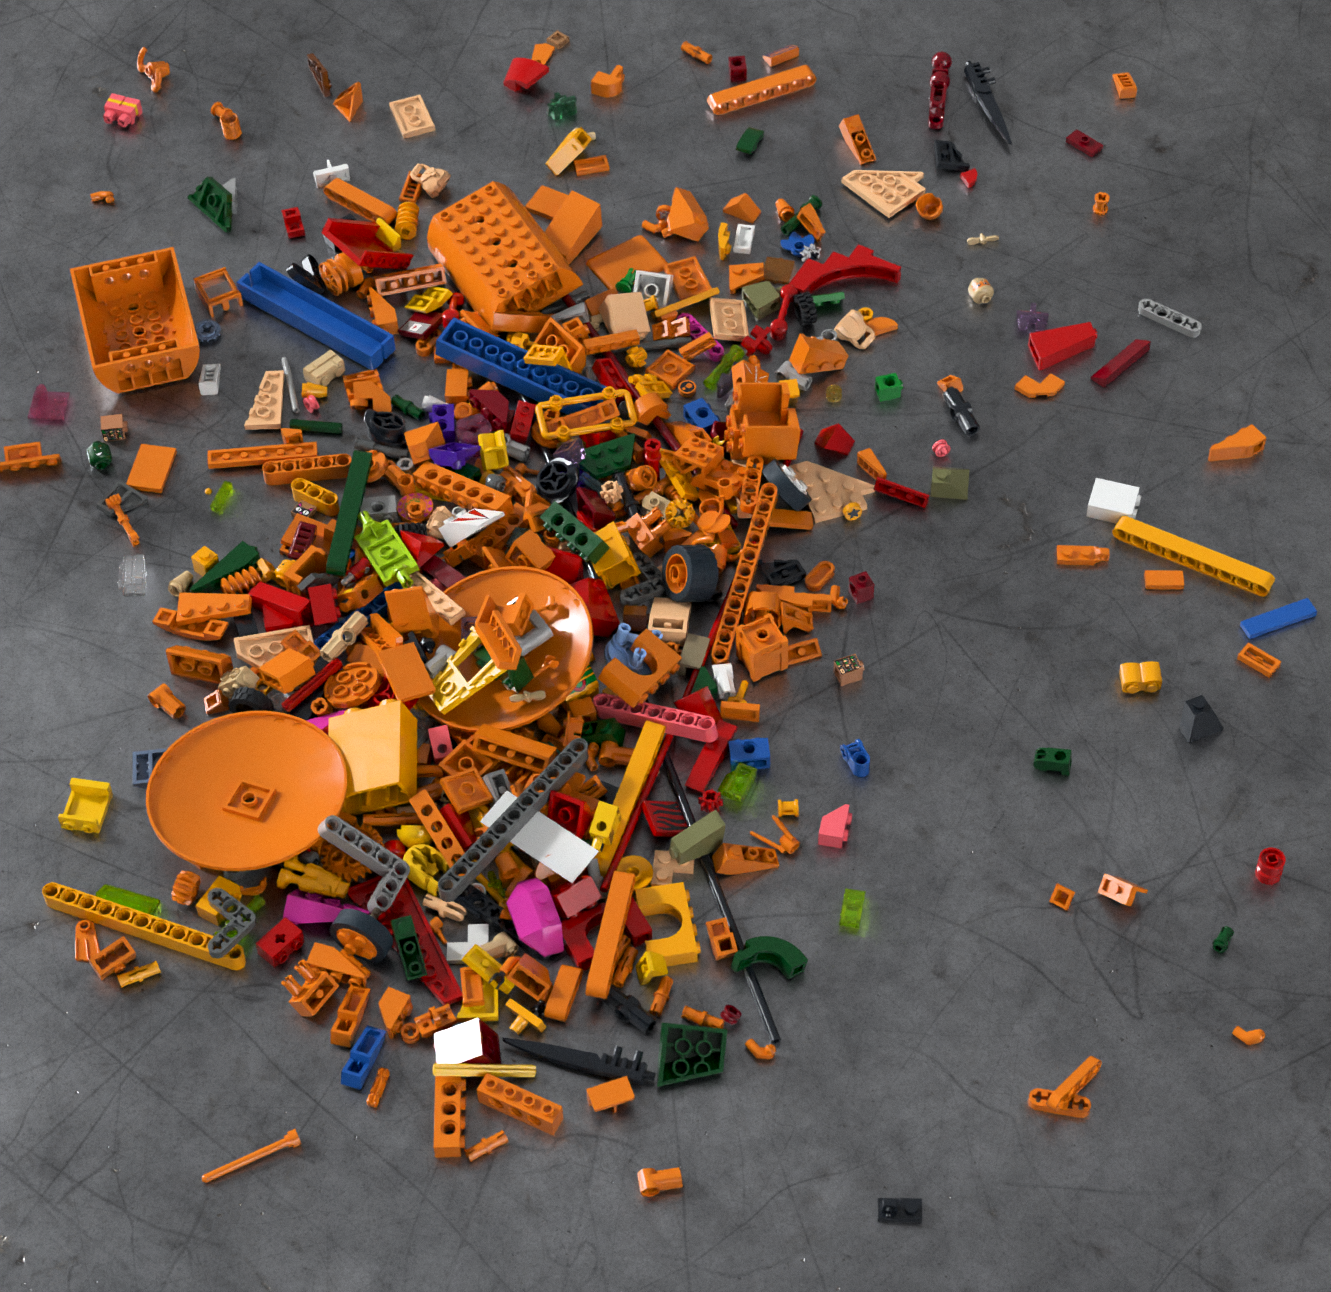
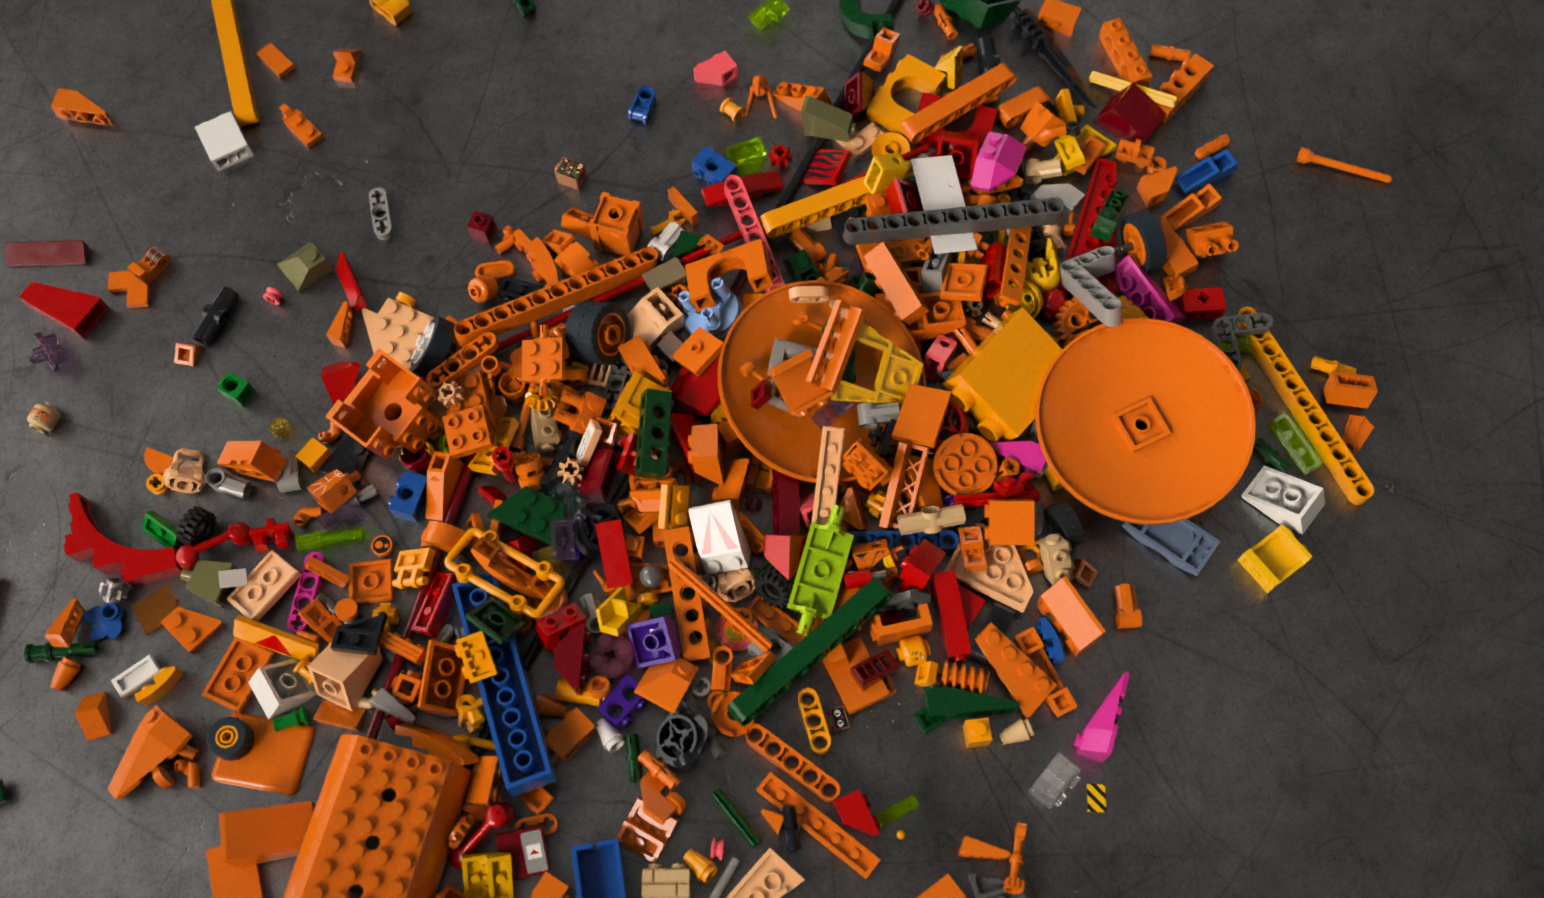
camera: 135 degrees left, 15 degrees up
red slope [674,686,724,725] -> none
none -> orange leg [128,247,171,286]
none -> black wheel [207,717,254,761]
none -> white sticker [218,568,248,588]
none -> orange arm [318,416,341,444]
none -> black wing [330,612,388,656]
none -> orange slope [333,48,361,83]
none -> orange tile [335,598,358,622]
none -> light grey beam [369,187,394,241]
none -> light nougat gear [437,381,465,408]
none -> orange gear [448,813,475,849]
none -> dark green slope [465,597,526,644]
none -> orange head [468,275,498,303]
none -> orange plate [522,325,565,396]
none -> light nougat tile [575,419,603,467]
none -> red slope [595,519,633,589]
none -> orange slope [618,335,670,390]
none -> orange pin [638,749,681,791]
none -> light orange plate [658,484,690,529]
none -> orange axle [668,557,773,652]
none -> orange plate [671,327,724,377]
none -> orange tile [697,234,724,255]
none -> orange wing [730,651,776,684]
none -> dark red tile [751,379,771,410]
none -> black axle [782,804,801,851]
none -> light nougat beam [789,286,829,303]
none -> red slope [833,790,881,838]
none -> dark red slope [844,72,875,117]
none -> orange slope [958,836,1010,860]
none -> red plate [994,472,1034,498]
none -> blue slope [1035,617,1065,665]
none -> dark pink wedge [1074,671,1130,763]
none -> sticker [1087,784,1106,813]
none -> orange tile [1163,276,1187,301]
none -> white slope [1242,465,1325,535]
none -> dark green pin [1253,437,1293,474]

